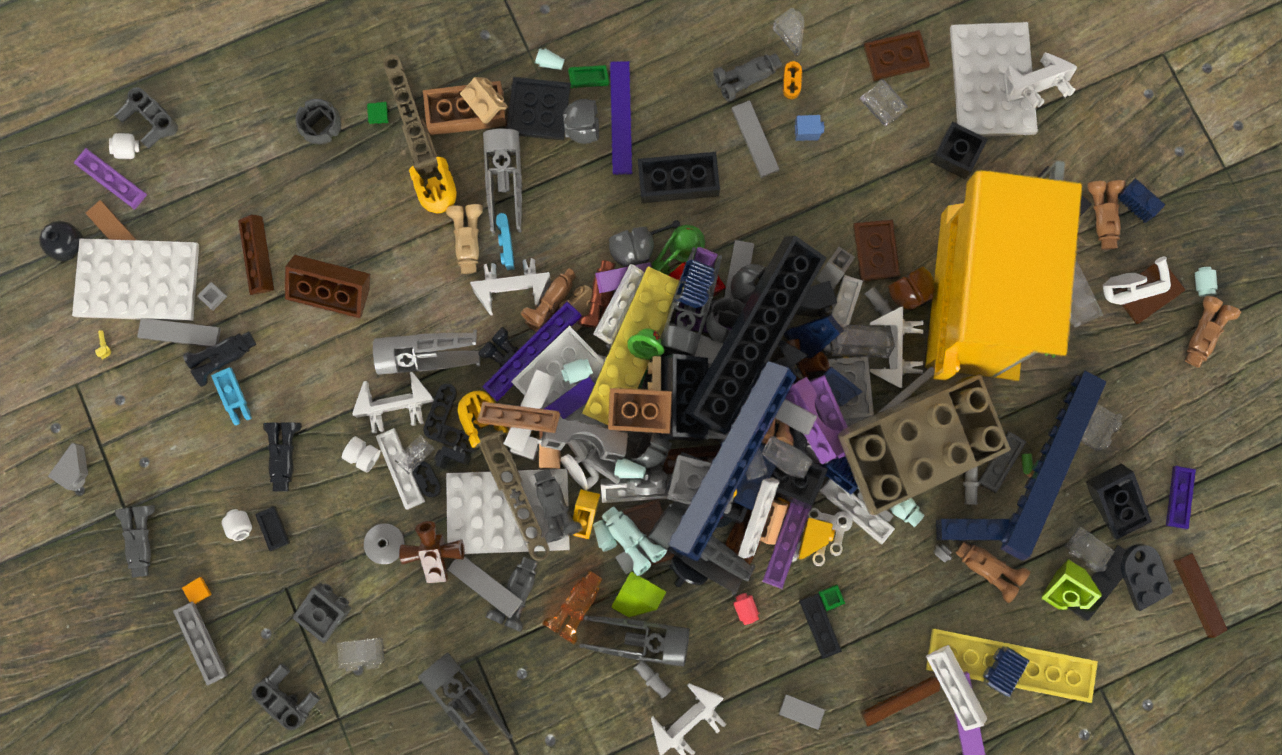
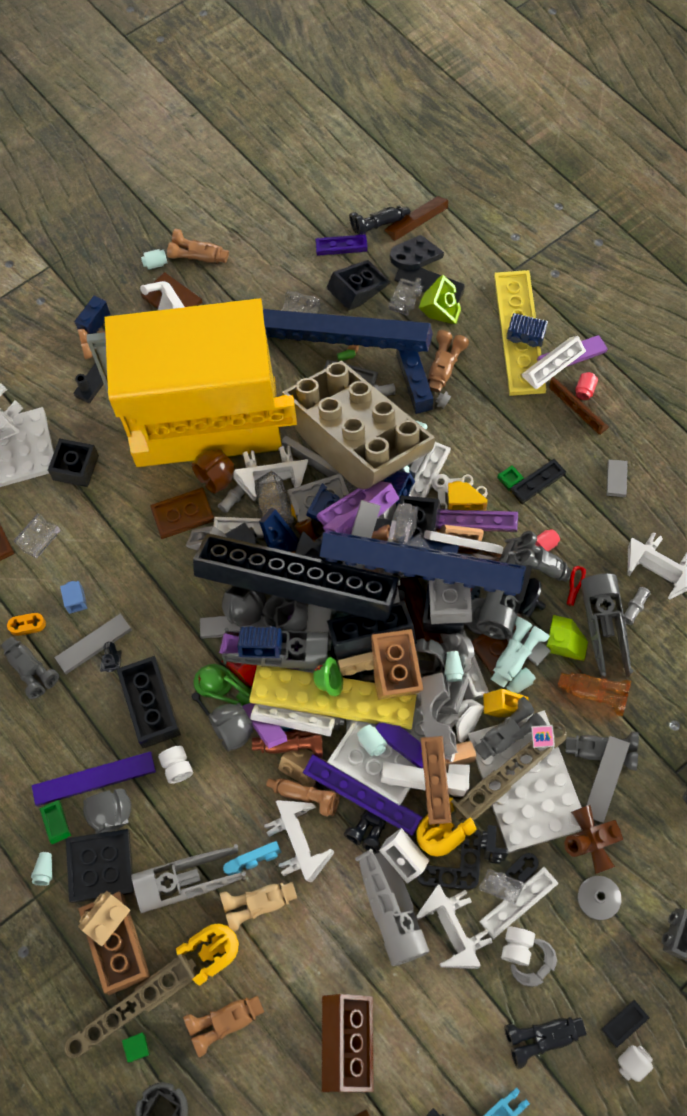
camera: 100 degrees left, 15 degrees down
none -> black hinge [100,641,122,672]
none -> white wheel [158,746,193,784]
none -> medium nougat piece [183,996,264,1058]
none -> black piece [349,206,411,235]
none -> white brick [379,828,429,883]
none -> light grey piece [511,939,557,987]
none -> dark grey piece [514,531,571,582]
none -> tile [532,725,555,748]
none -> red piece [566,566,586,606]
none -> coral brick [575,372,598,400]

